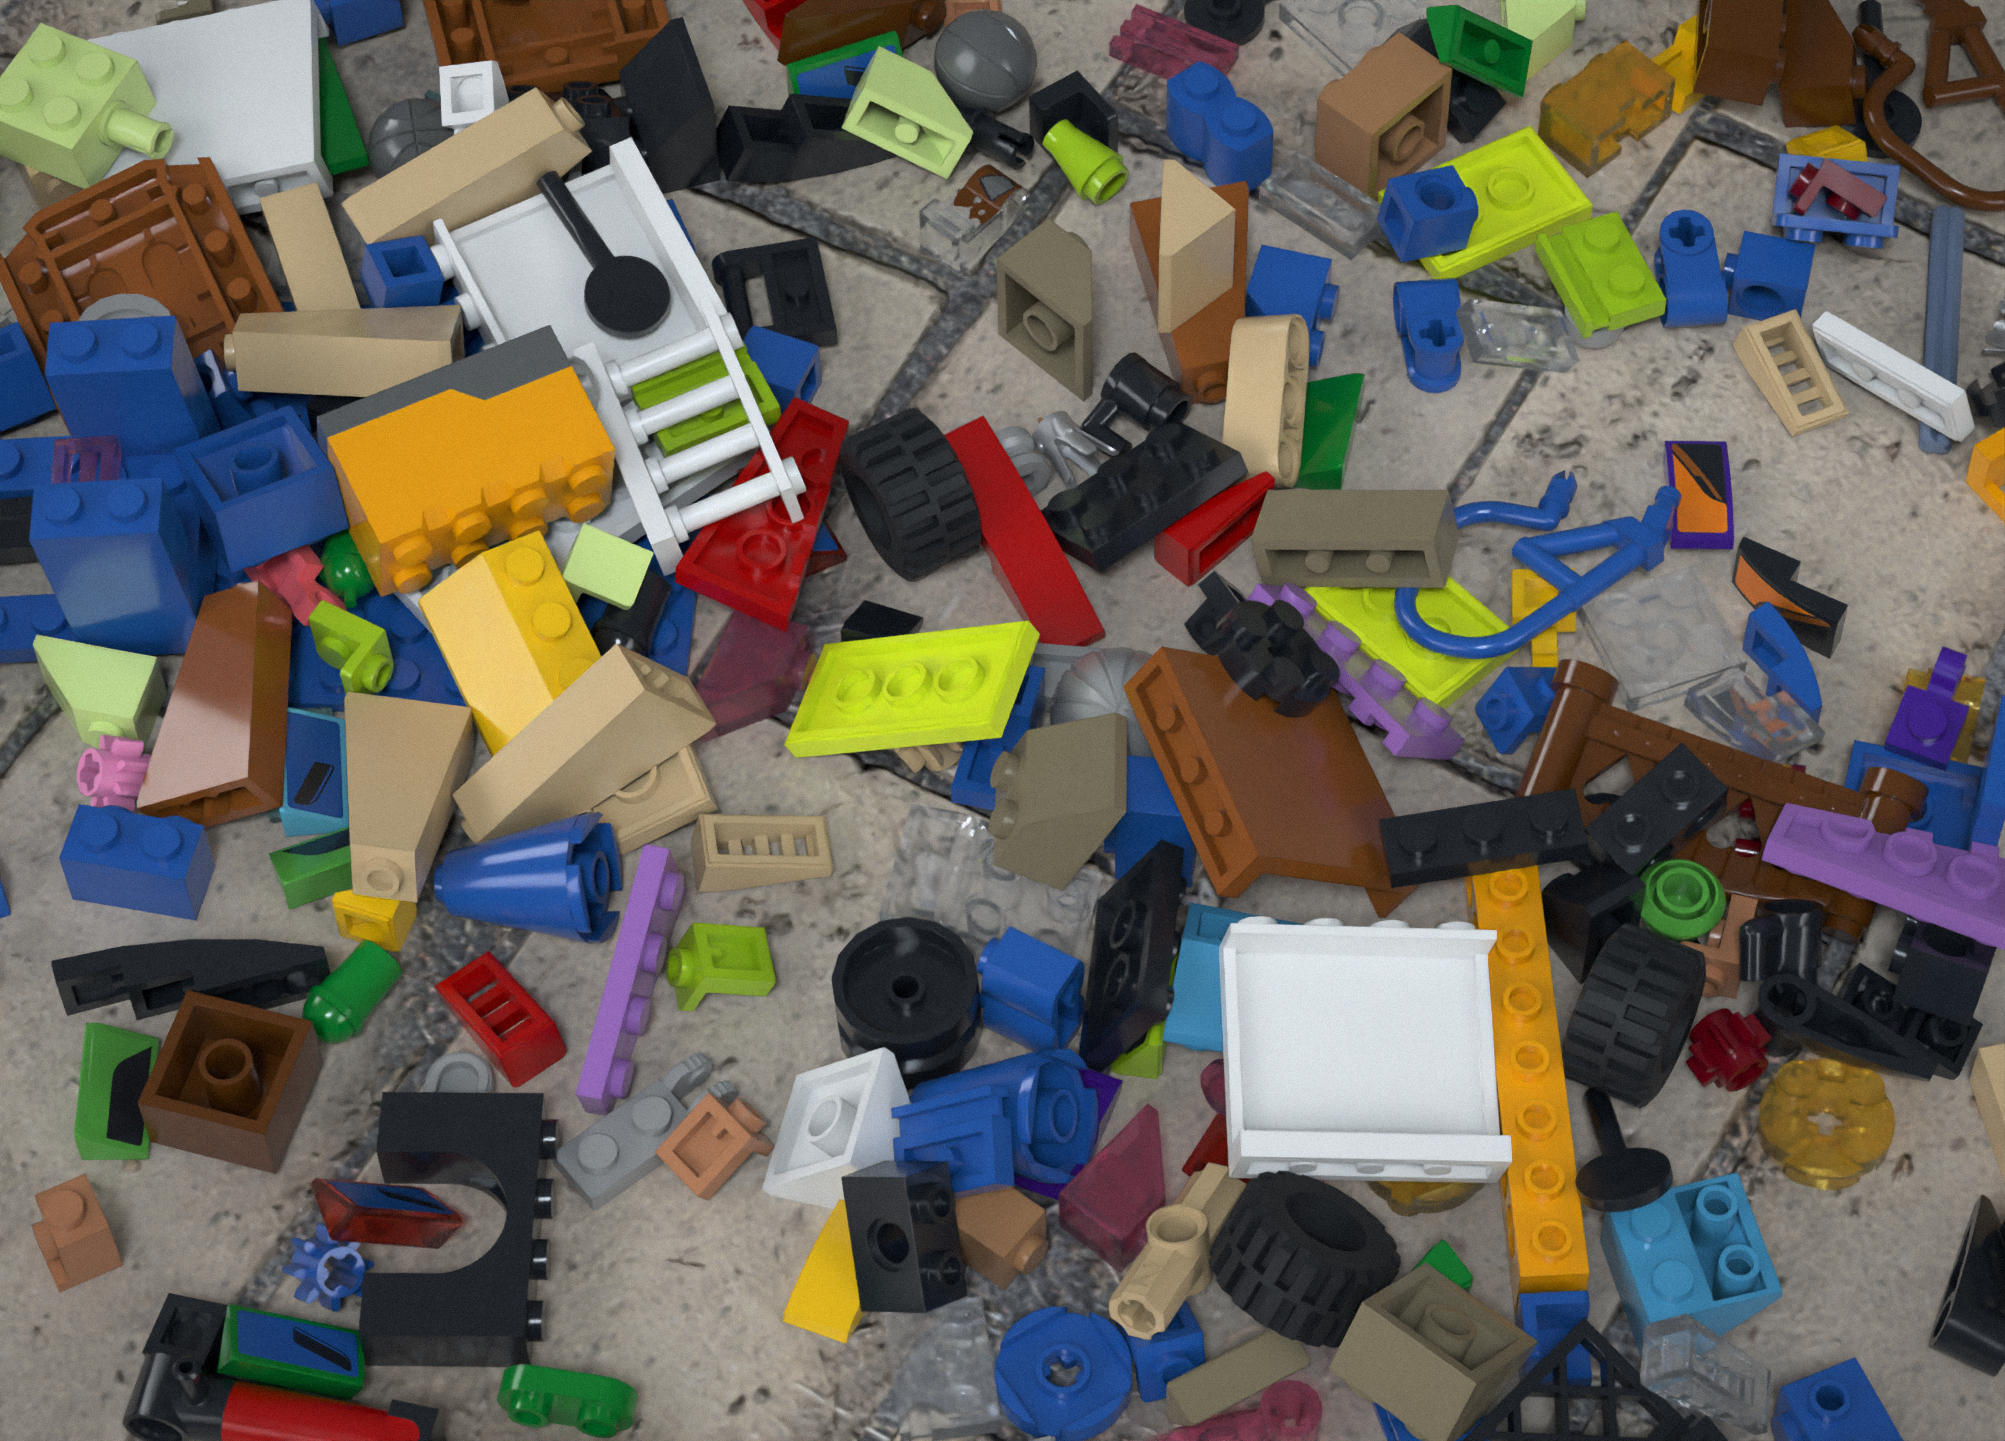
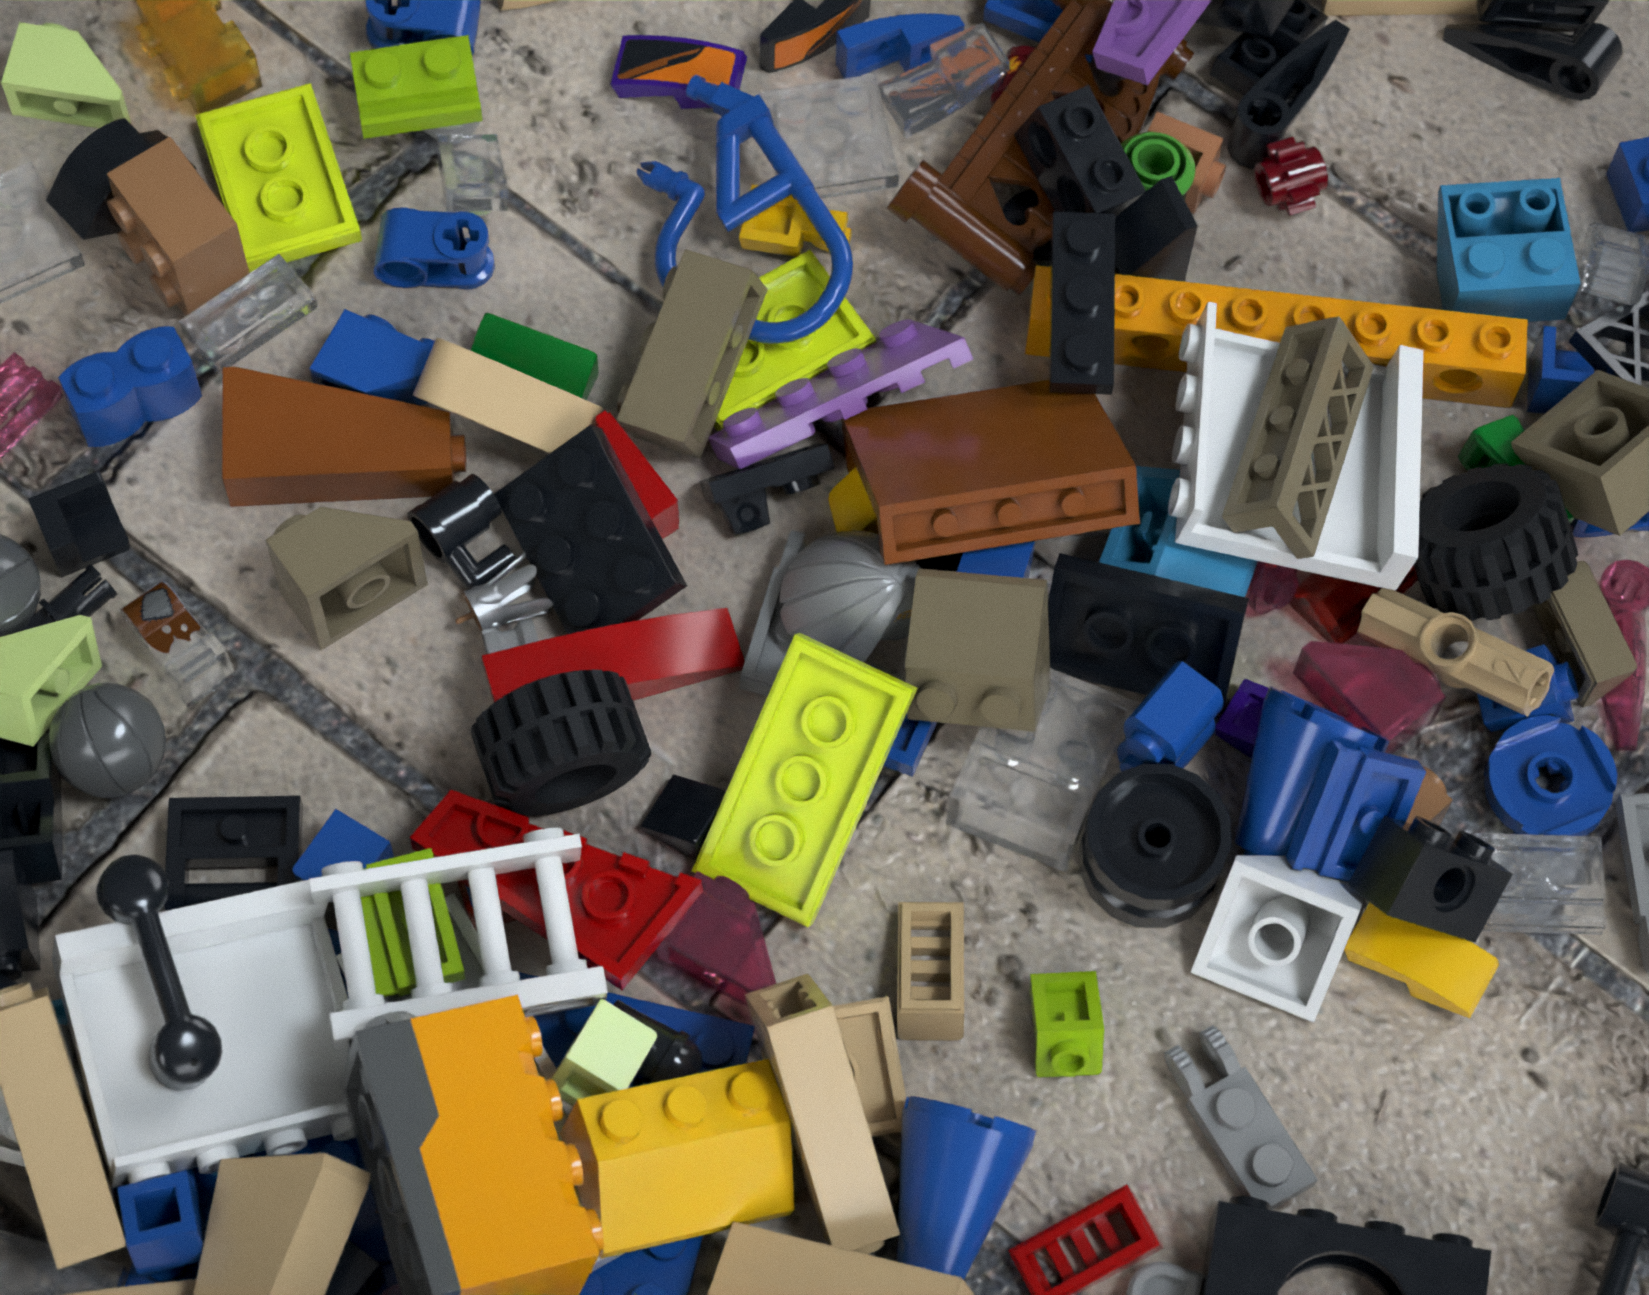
camera: 85 degrees left, 10 degrees up
green plate [497,1364,639,1438] -> none
black piece [536,171,670,338] -> none
medium lavender wing [576,844,687,1116] -> none
nougat bracket [655,1092,775,1201] -> none
lime cone [1043,119,1129,205] -> none
tan slope [1158,159,1236,333] -> none
black plate [1215,600,1340,718] -> none
blue brick [1377,165,1478,263] -> none
green slope [1426,5,1533,98] -> none
blue bracket [1475,667,1557,754] -> none
black tyre [1562,922,1706,1108] -> none
black piece [1575,1088,1674,1212] -> none
black piece [1739,899,1823,985] -> none
clear yellow plate [1757,1059,1895,1190] -> none
none -> dark grey piece [49,683,166,798]
none -> black piece [96,854,223,1091]
none -> dark tan fence [1222,316,1374,559]

